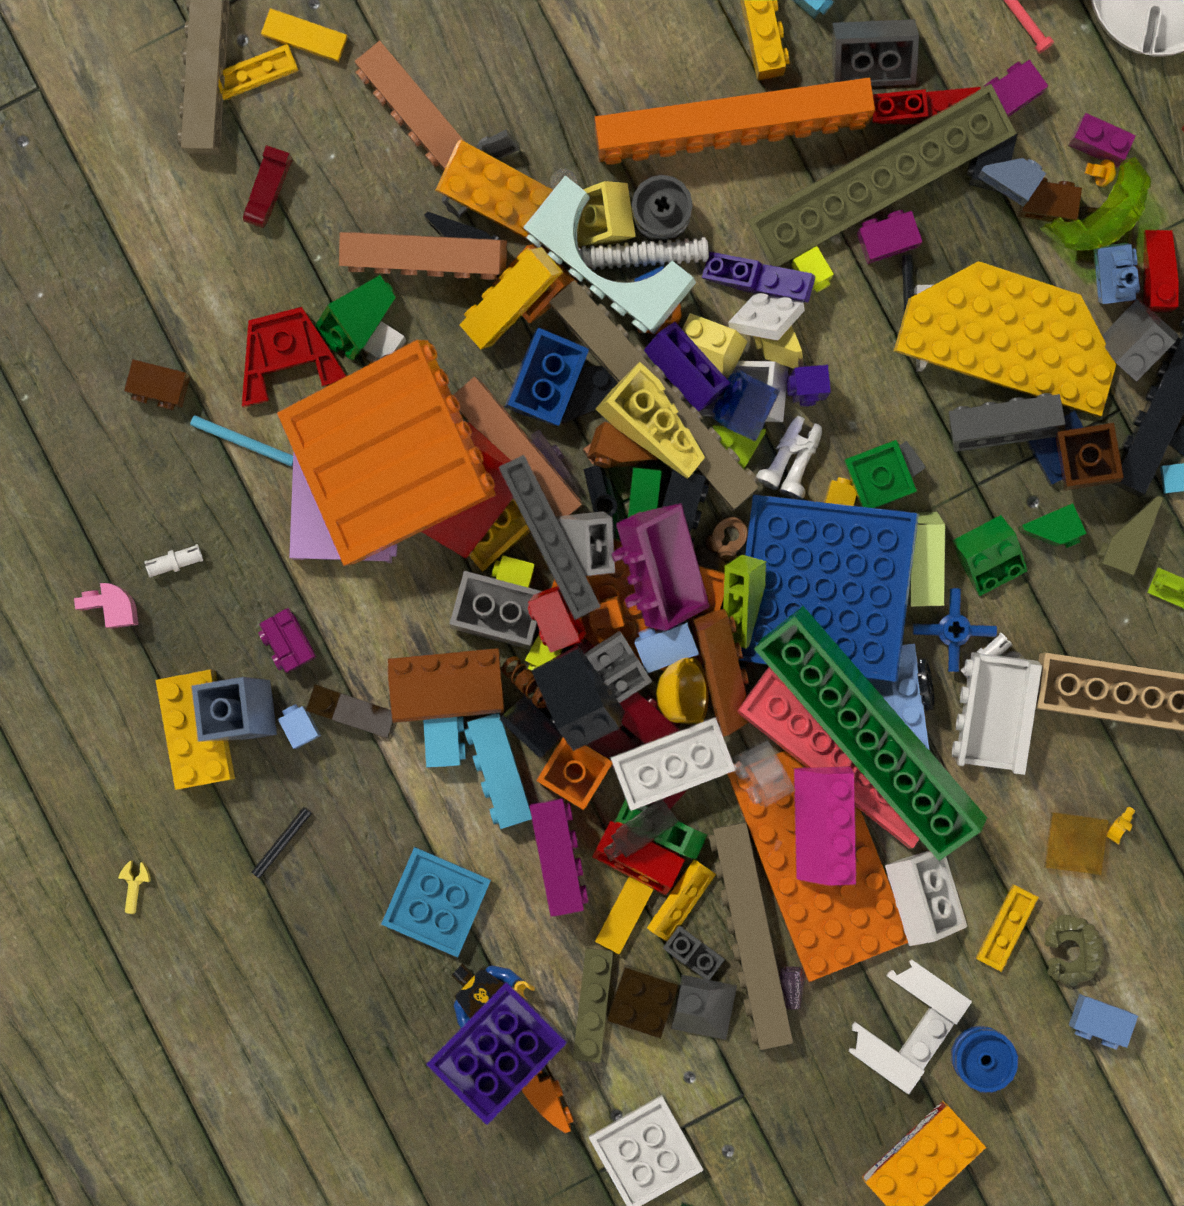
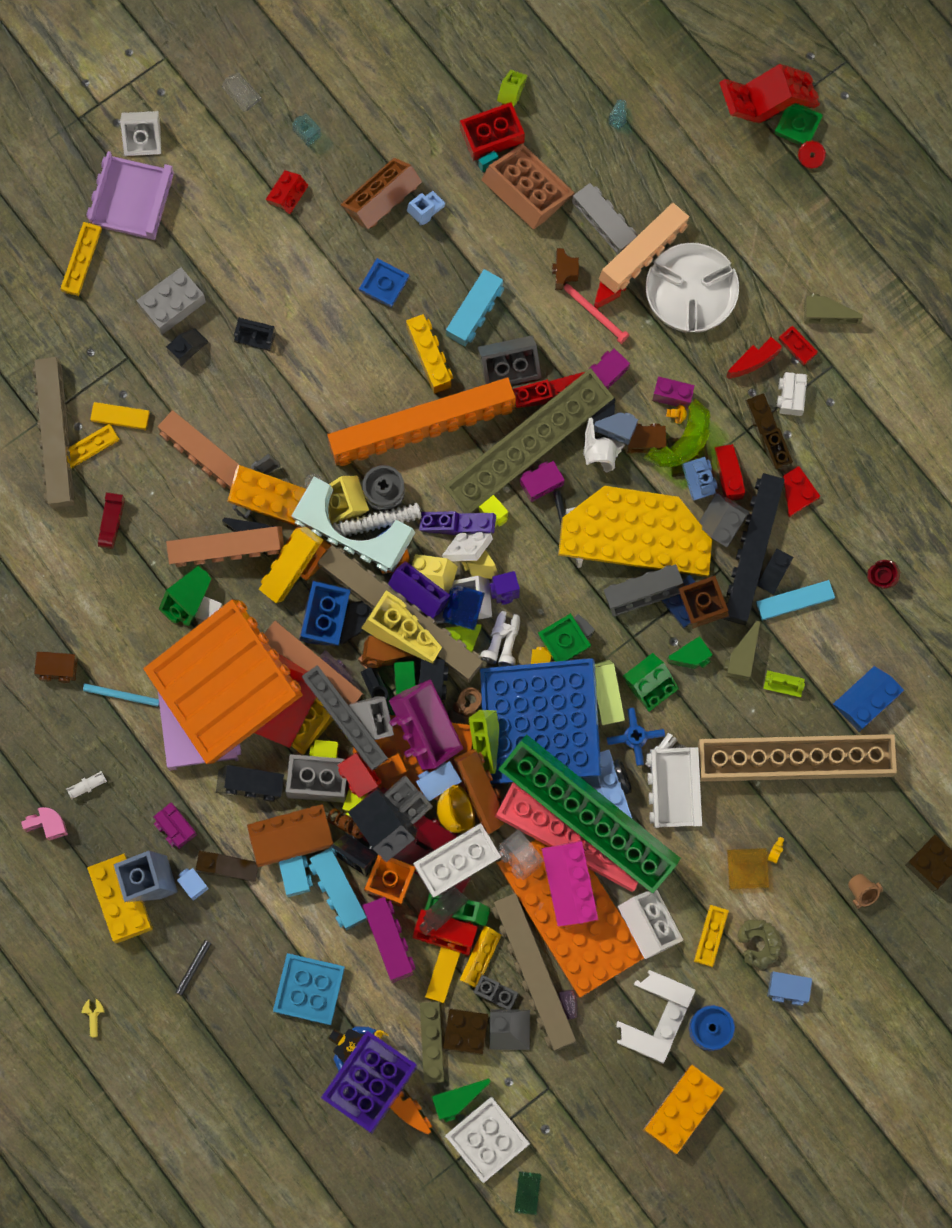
camera: 15 degrees left, 10 degrees down
red wing [242,307,346,408] -> none
none -> black wedge [215,765,284,802]
none -> green slope [432,1078,491,1123]
none -> white helmet [583,418,625,472]

